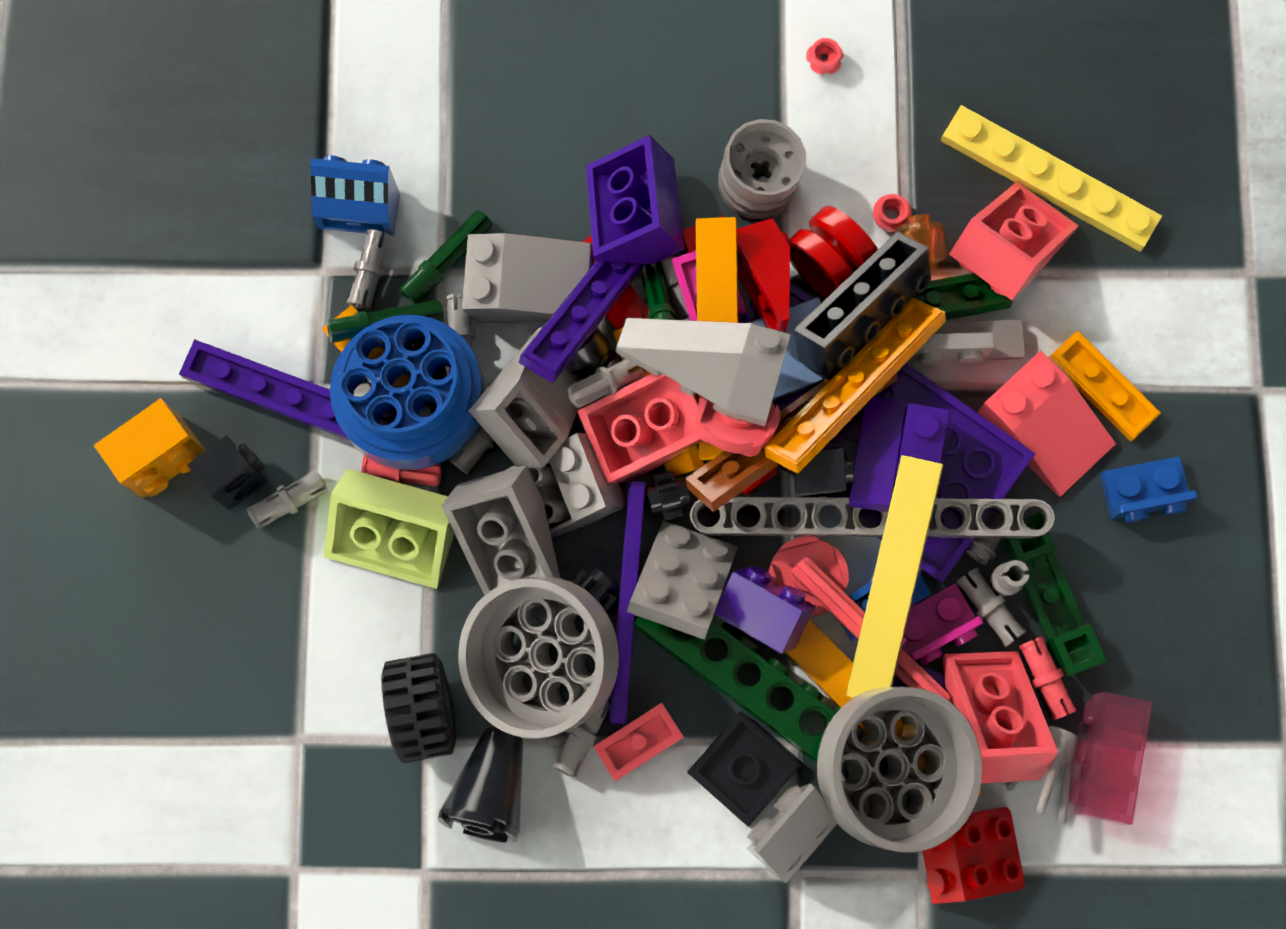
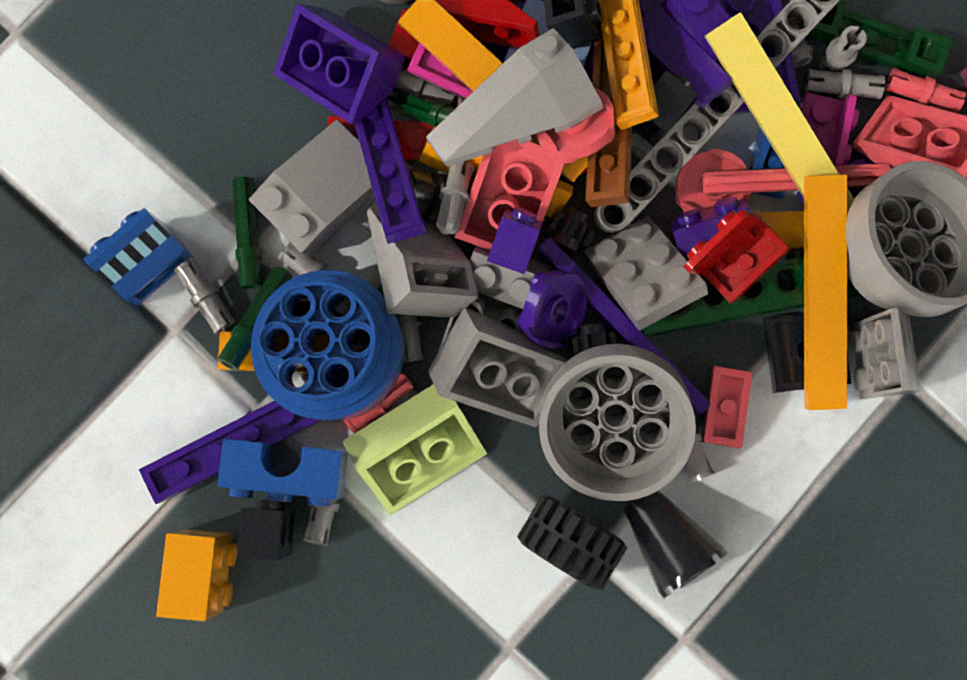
camera: 50 degrees left, 5 degrees up
none -> blue arch [217,439,348,506]
none -> dark purple brick [487,207,542,274]
none -> dark purple plate [517,270,587,349]
none -> red bracket [684,209,792,303]
none -> light orange tile [804,175,847,410]

